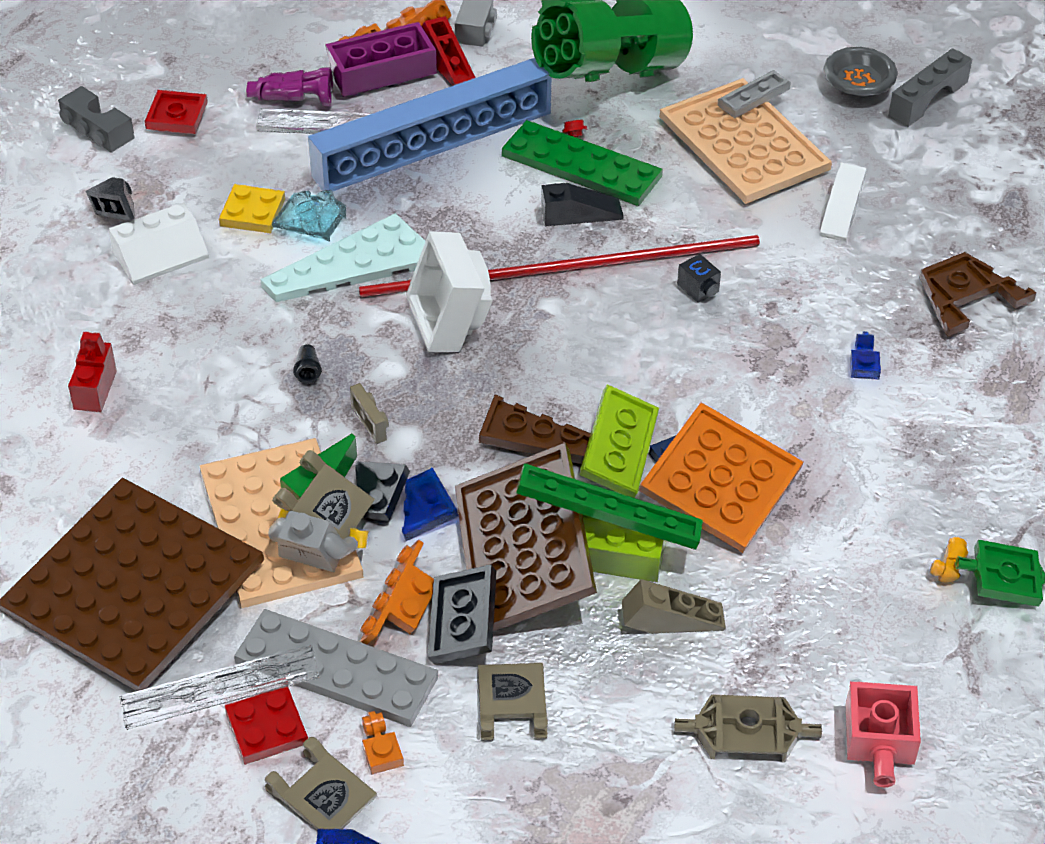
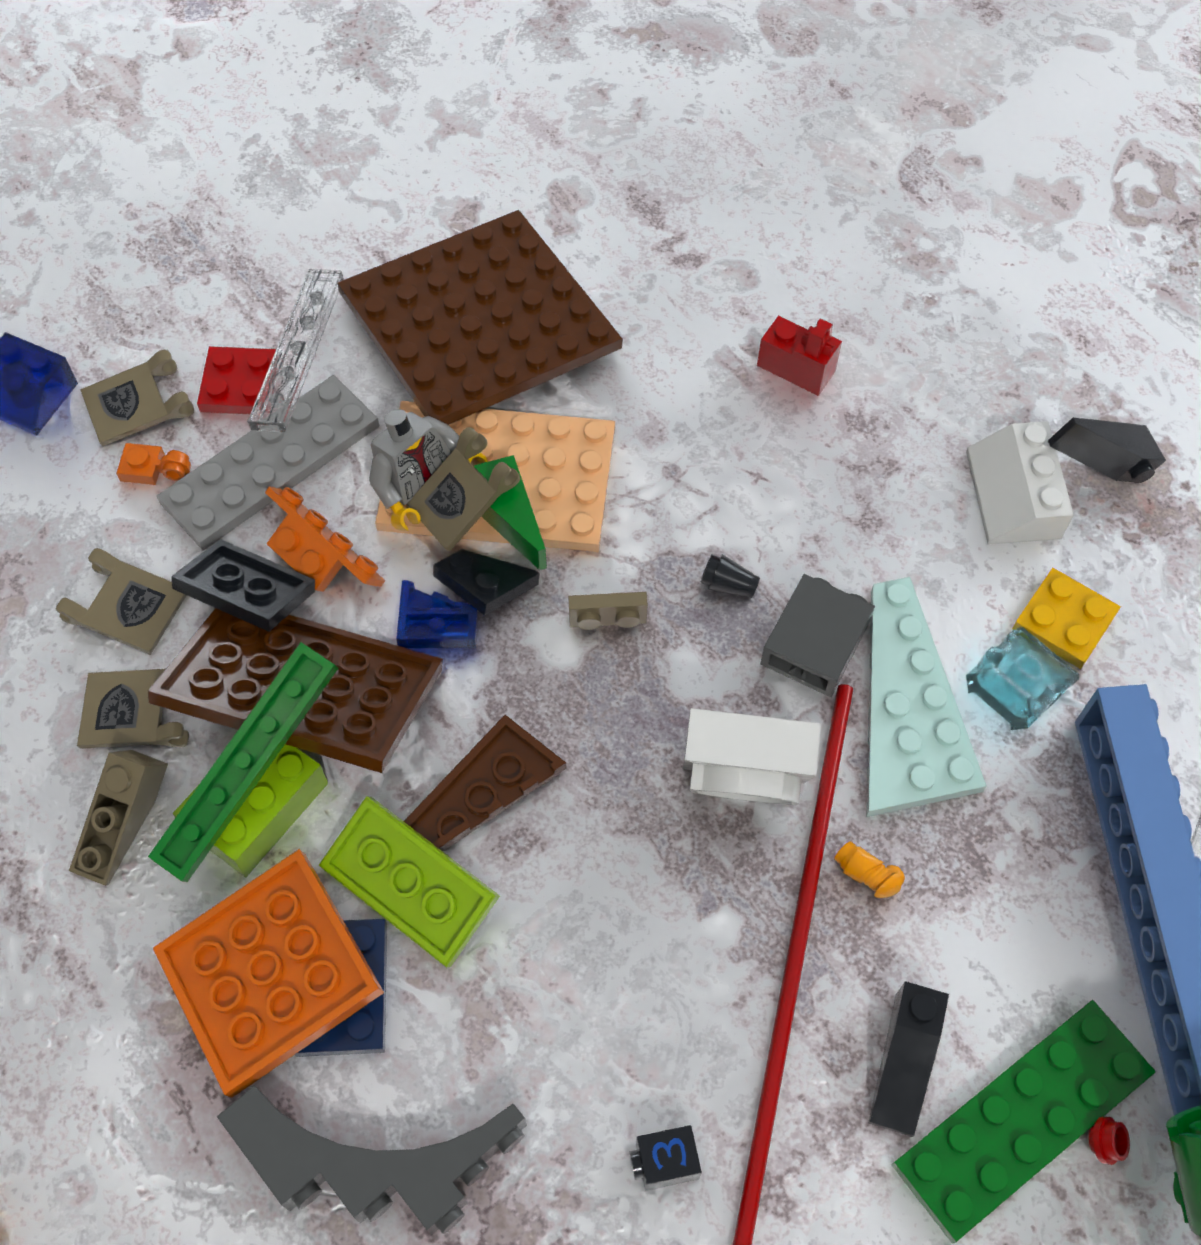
camera: 115 degrees right, 15 degrees up
none -> dark tan flag [77,668,189,749]
none -> dark grey arch [217,1085,527,1236]
none -> dark grey brick [760,574,875,697]
none -> light orange arm [834,841,905,899]

